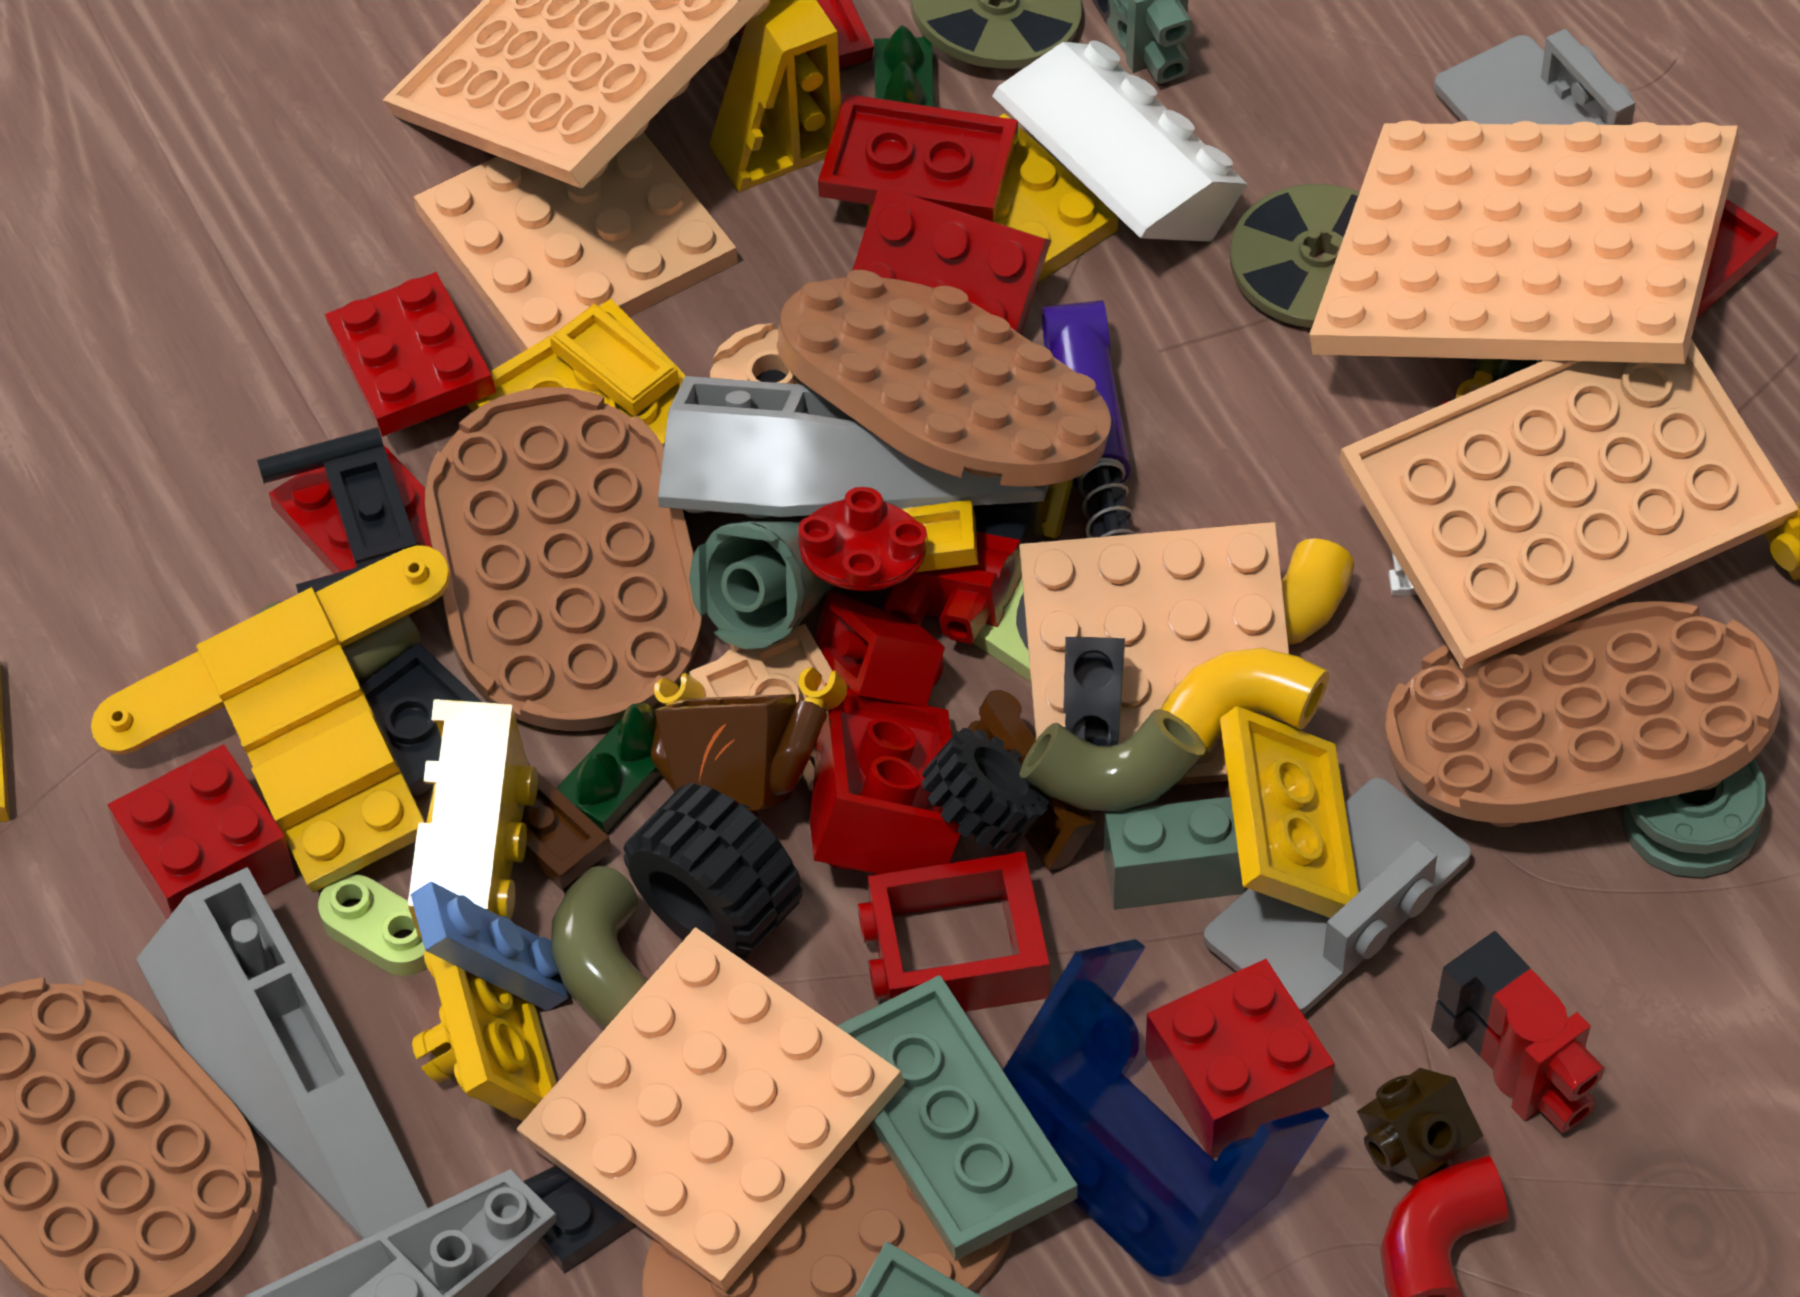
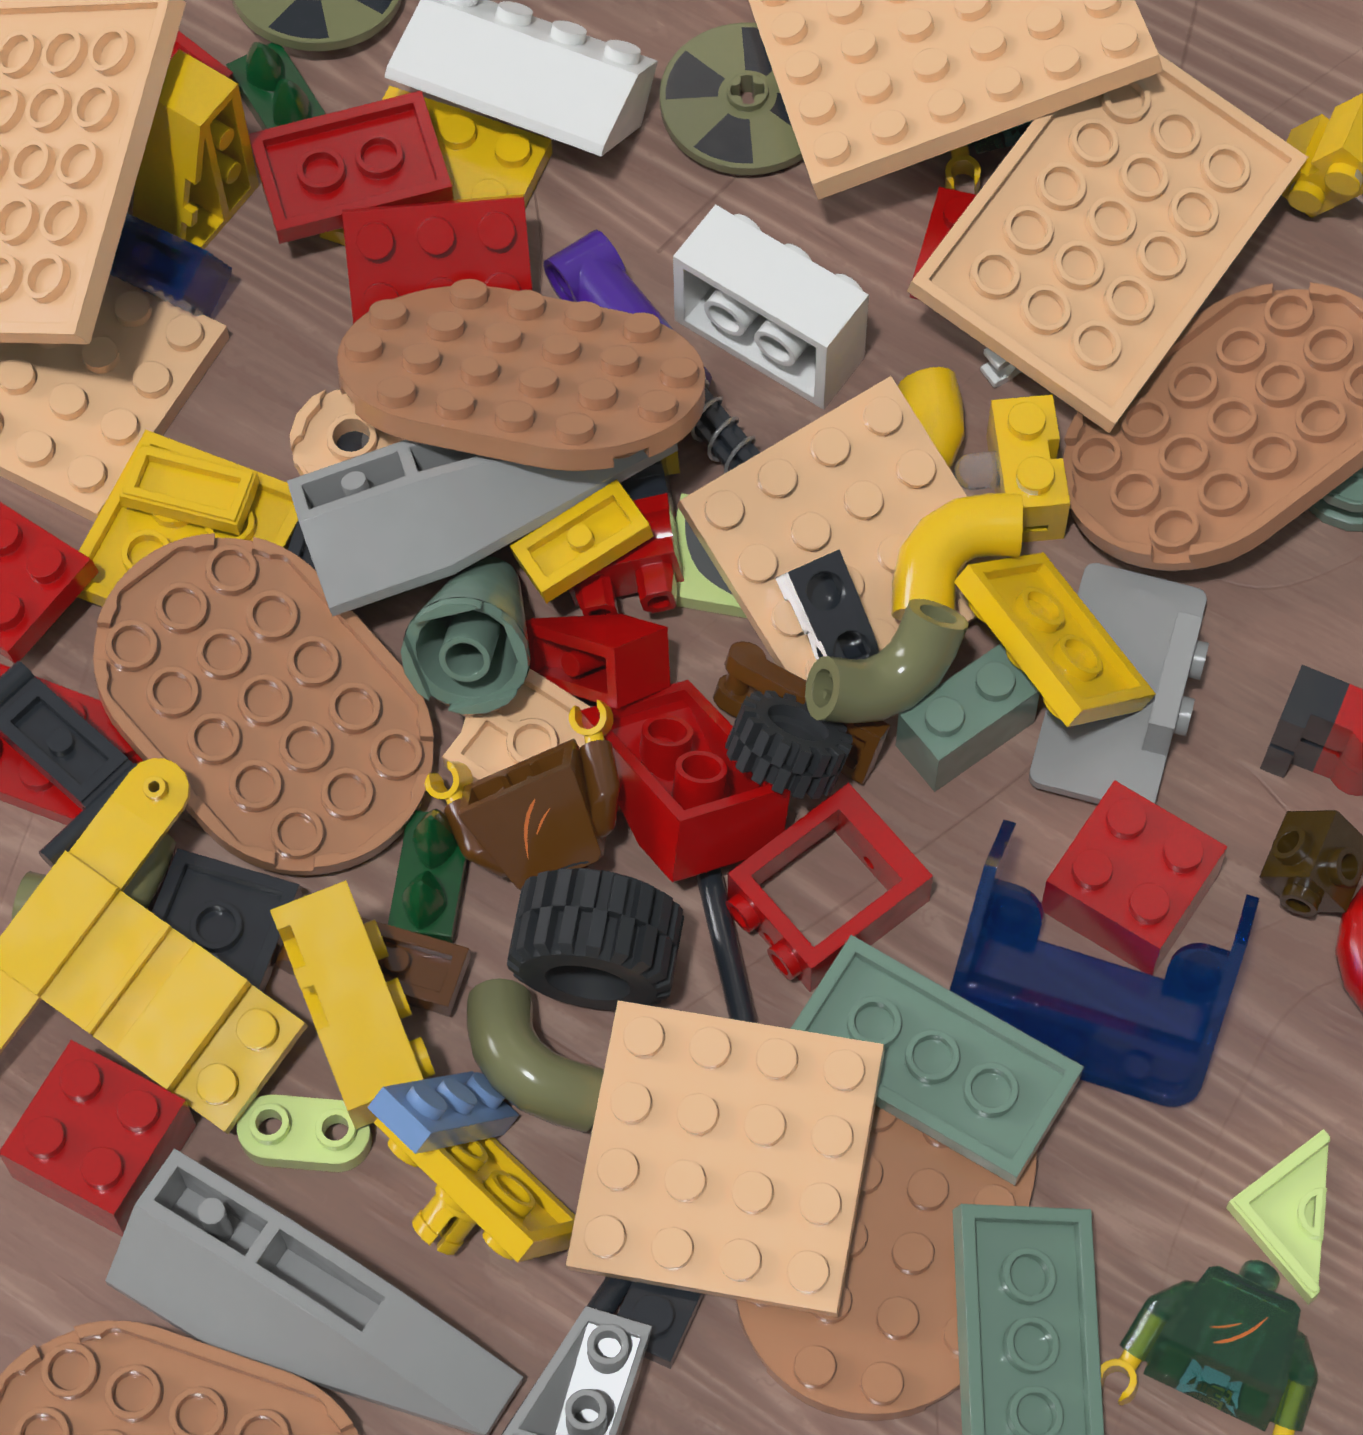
camera: 30 degrees left, 10 degrees up
red dish [798,487,927,591] -> none
none -> clear blue brick [110,213,232,318]
none -> white brick [673,204,869,410]
none -> black bar [696,868,757,1023]
none -> yellow piece [954,394,1070,543]

